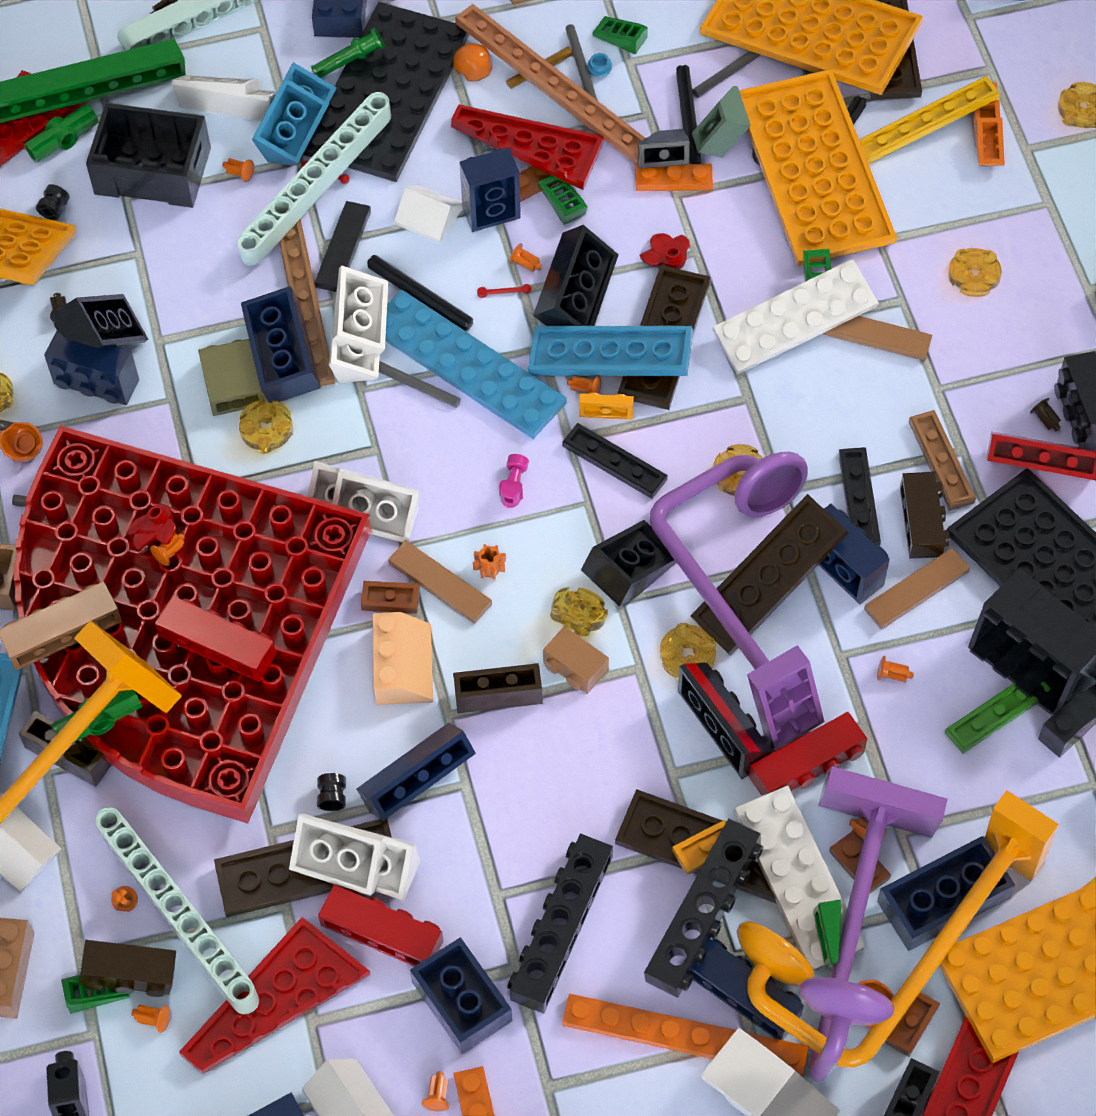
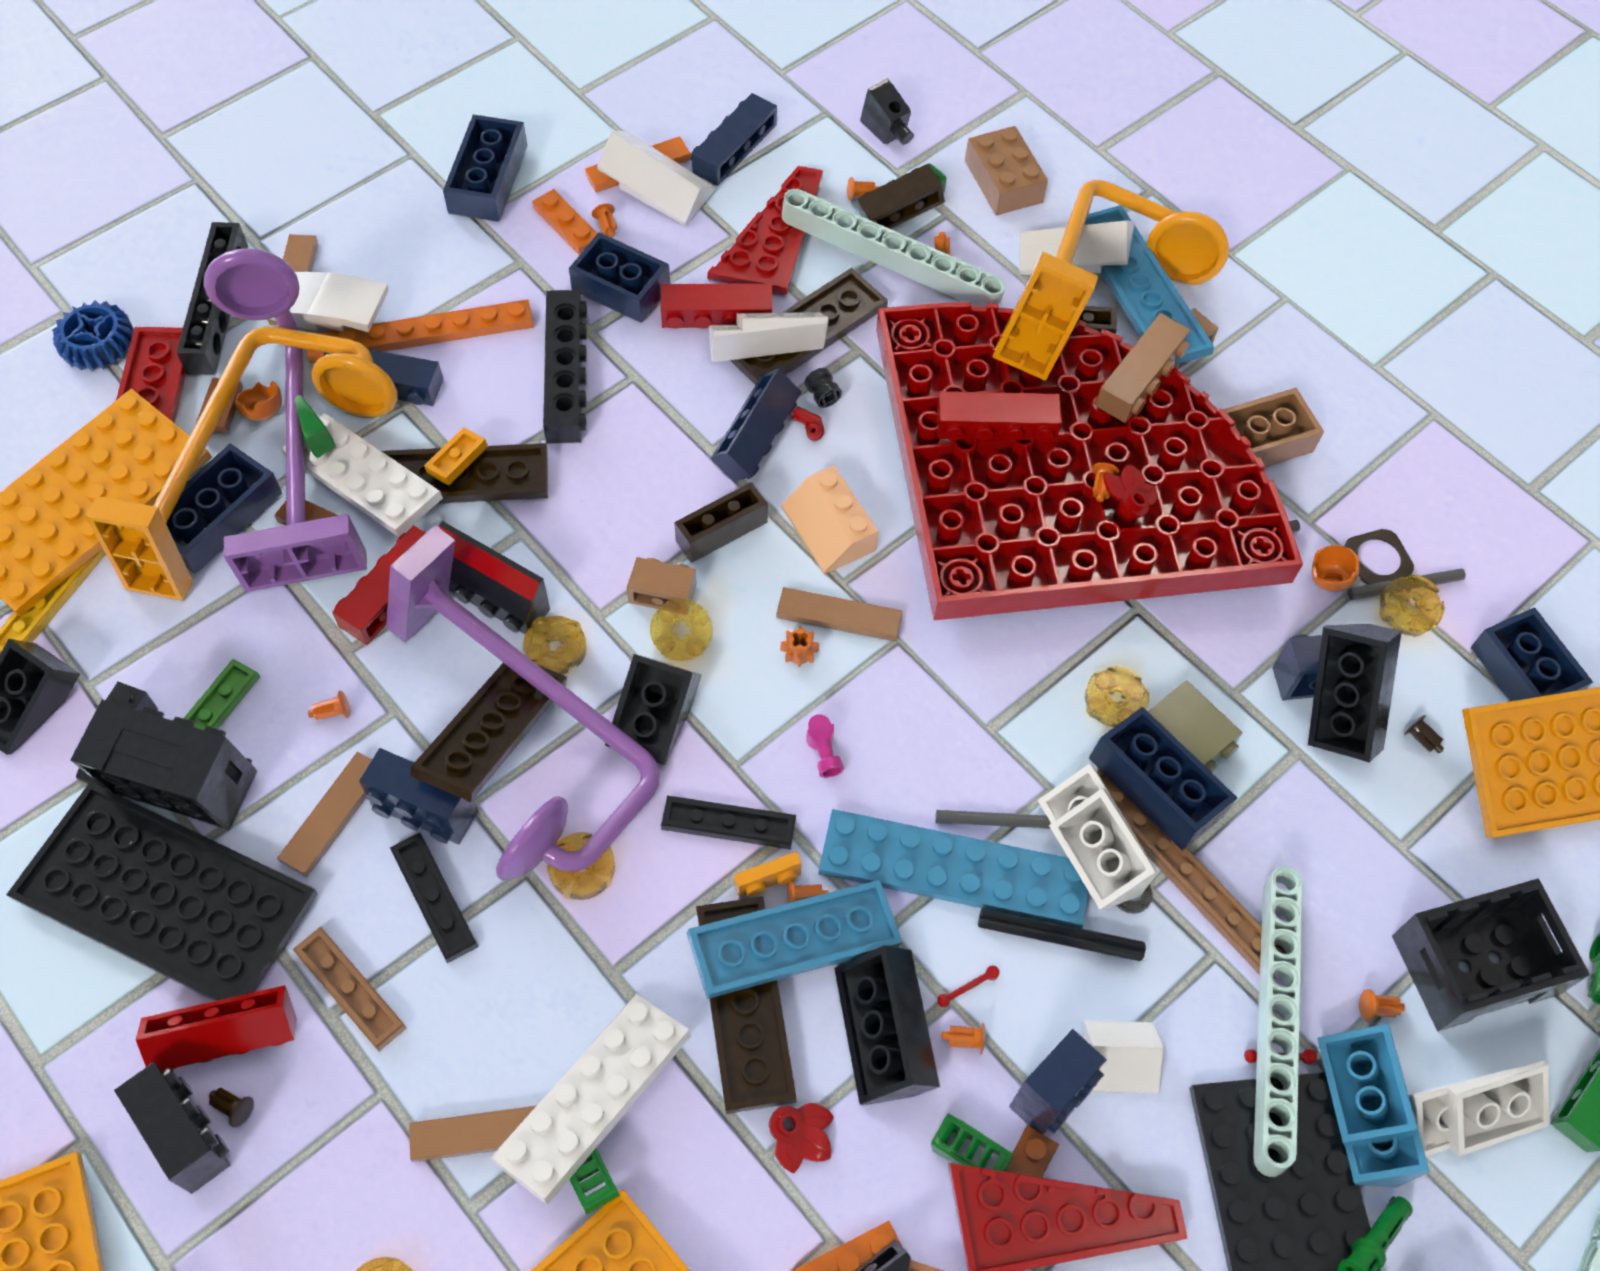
camera: 150 degrees right, 0 degrees up
black wheel [35,184,70,221] -> none
white slope [307,461,420,542] -> none
black tile [314,201,371,292] -> none
dark orange plate [361,581,420,614] -> none
black brick [644,818,764,998] -> none
dark brown brick [900,472,949,559] -> none
none -> red arm [792,406,825,441]

